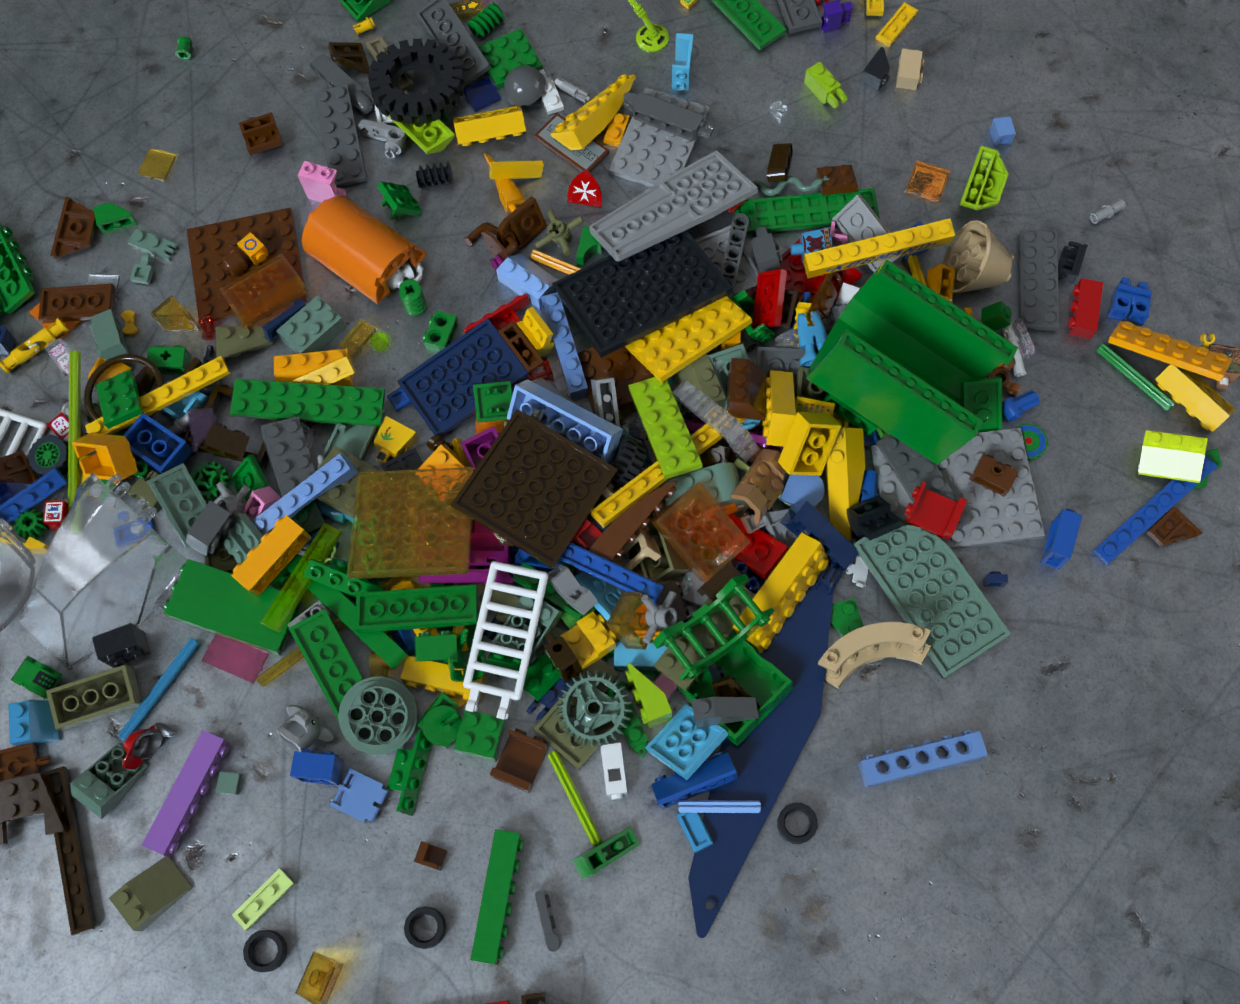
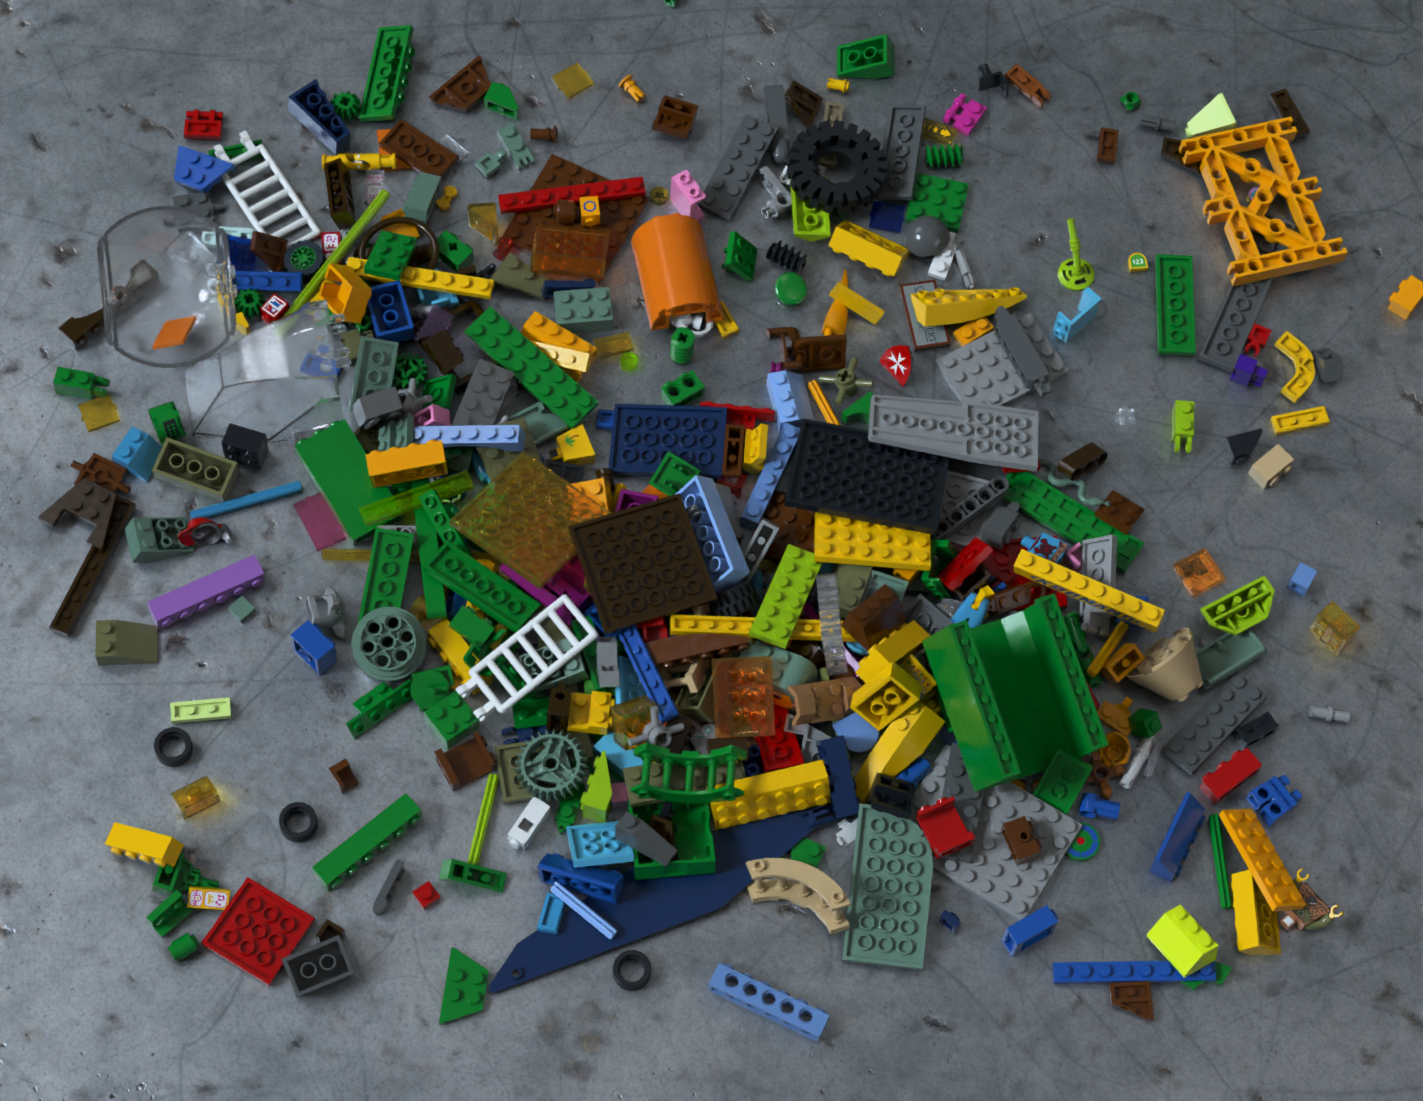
camera: 30 degrees right, 5 degrees down
medium blue plate [329,767,389,823] -> none
none -> dark brown brick [324,158,356,230]
none -> red plate [412,881,441,910]
none -> green wing [439,947,489,1025]
none -> red plate [498,176,646,214]
none -> reddish brown pin [530,125,558,144]
none -> light orange pin [618,74,646,103]
none -> clear yellow tile [650,187,668,206]
none -> yellow tile [714,300,740,339]
none -> green piece [775,272,807,306]
none -> blue slope [1149,792,1206,882]
none -> sand green container [1196,629,1268,691]
none -> clear yellow brick [1309,601,1361,656]

